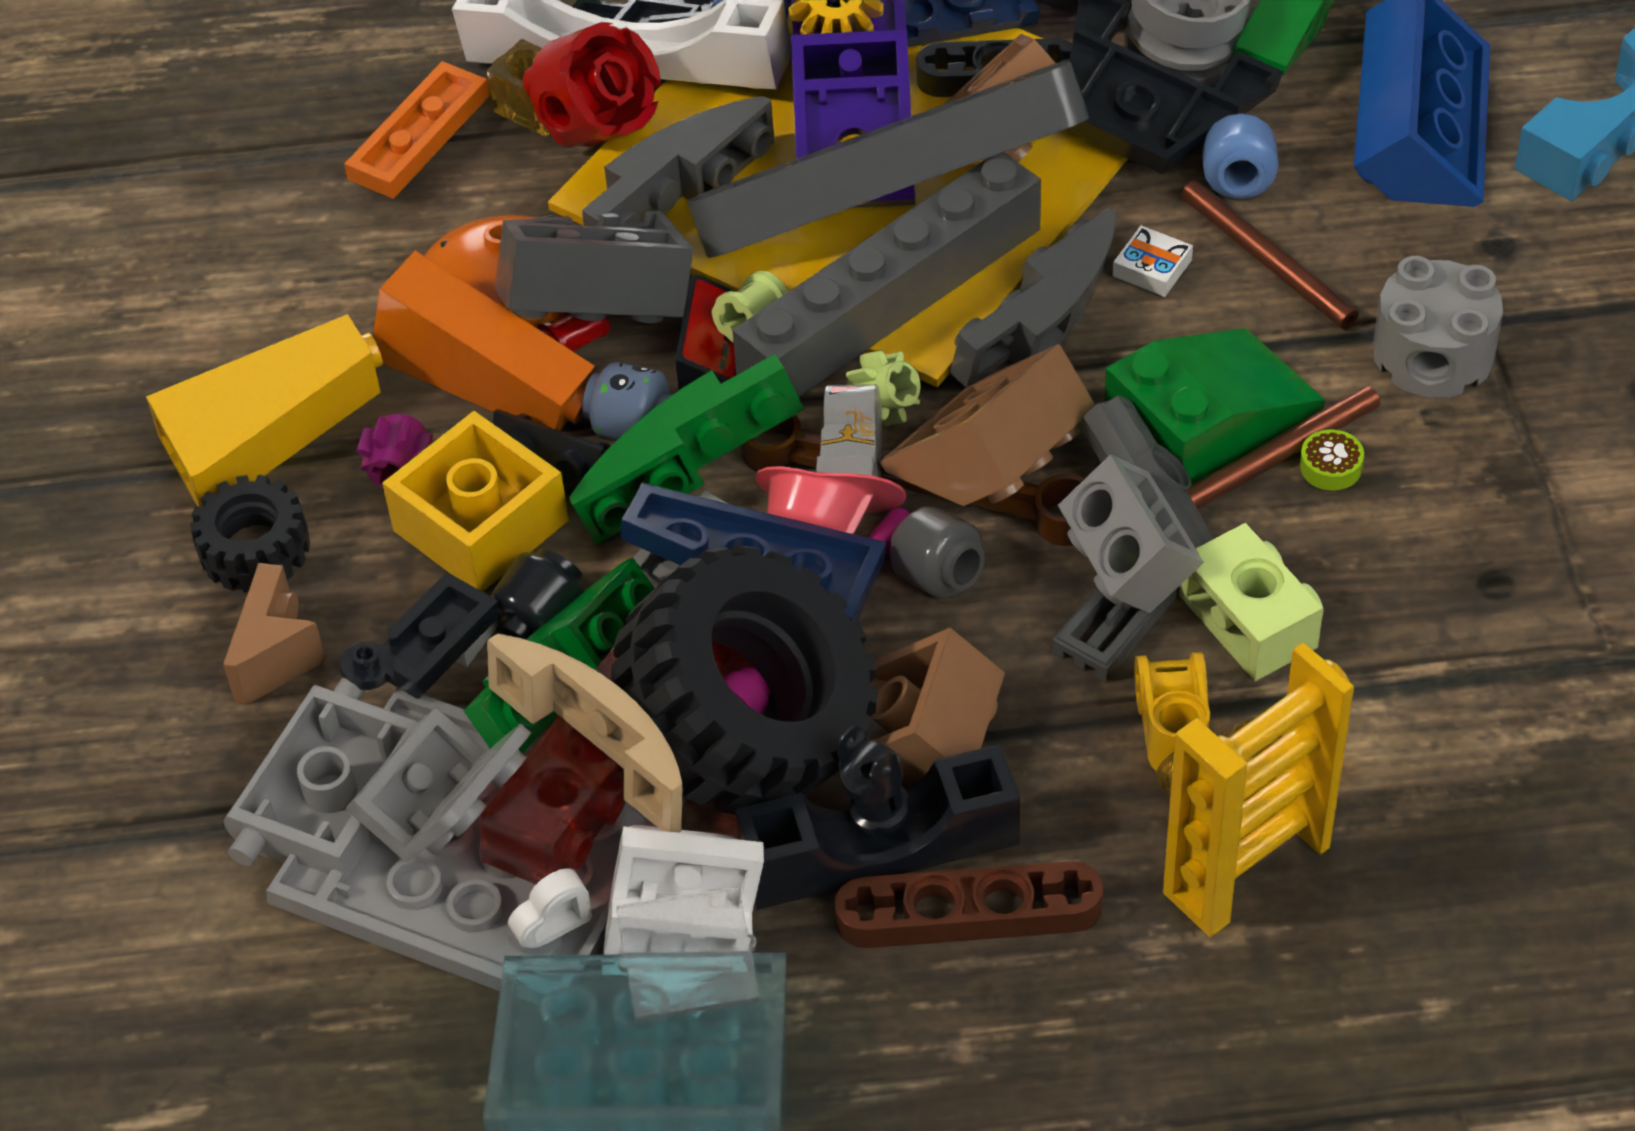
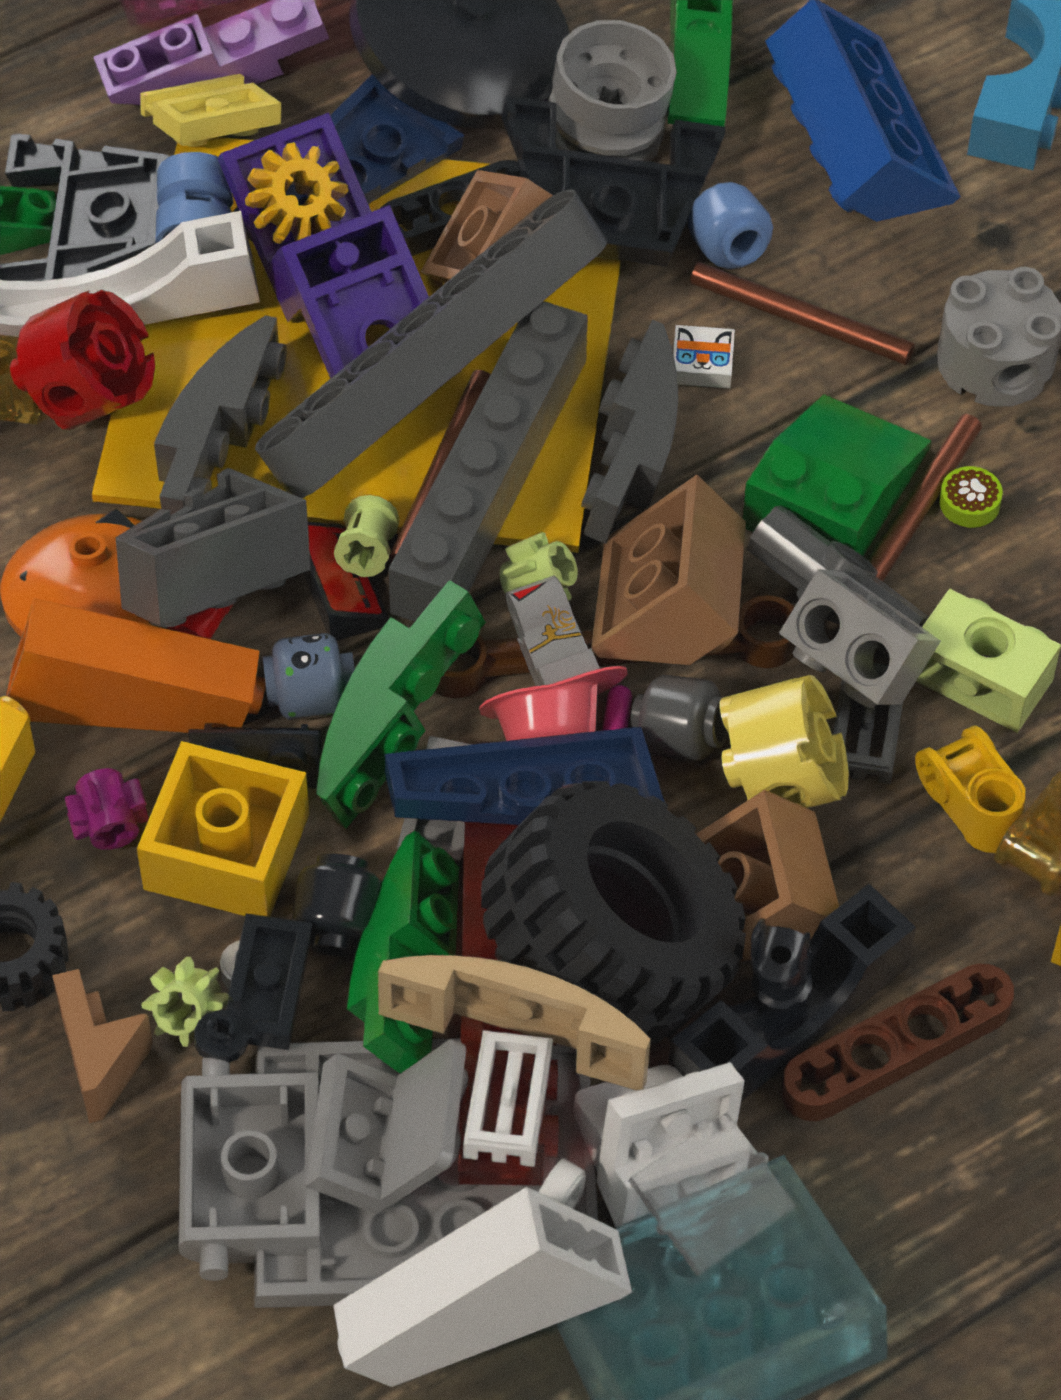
camera: 30 degrees left, 5 degrees up
none -> yellowish green gear [142,957,228,1047]
none -> white slope [333,1187,632,1387]
none -> white tile [463,1030,553,1166]
none -> light yellow brick [720,675,849,808]

